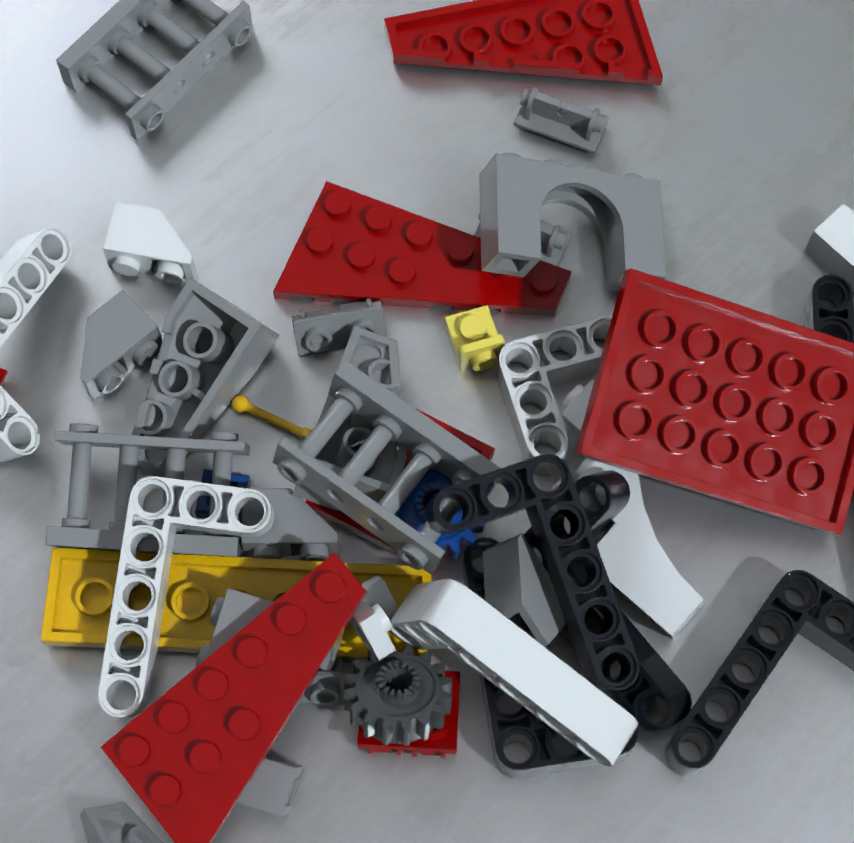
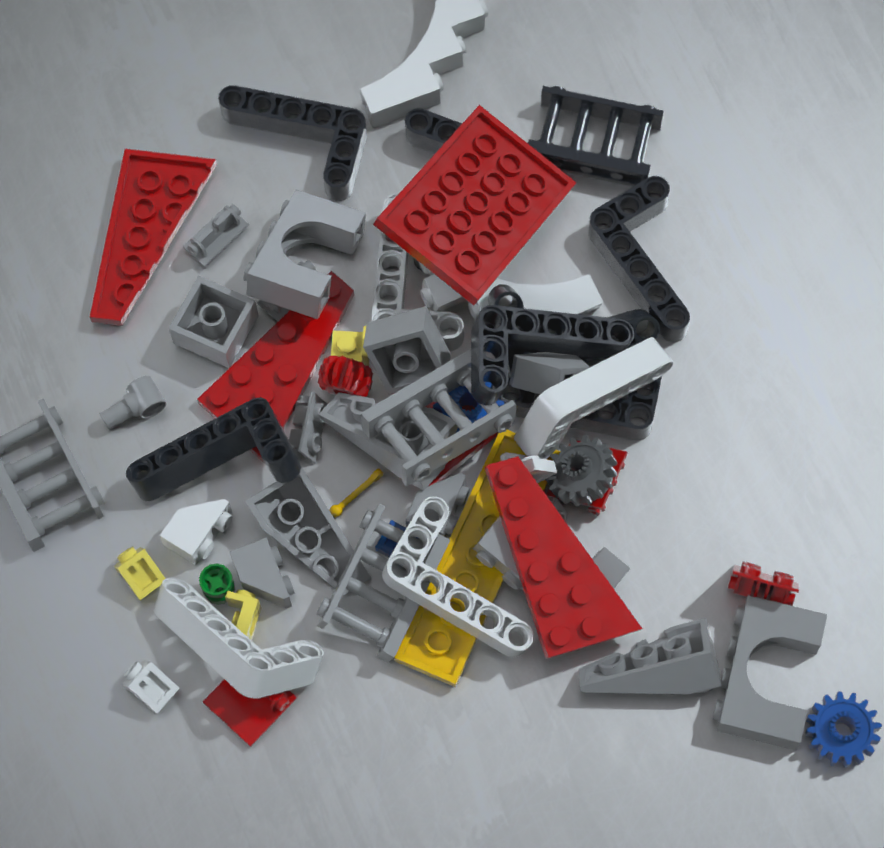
camera: 65 degrees left, 0 degrees up
none -> light grey pin [99,376,166,430]
none -> light yellow bracket [114,546,166,600]
none -> black beam [126,398,301,501]
none -> light grey brick [169,275,259,368]
none -> green wheel [199,563,236,605]
none -> black beam [218,85,367,201]
none -> light yellow bracket [225,590,262,640]
none -> red gear [318,355,374,397]
none -> light grey brick [363,306,451,395]

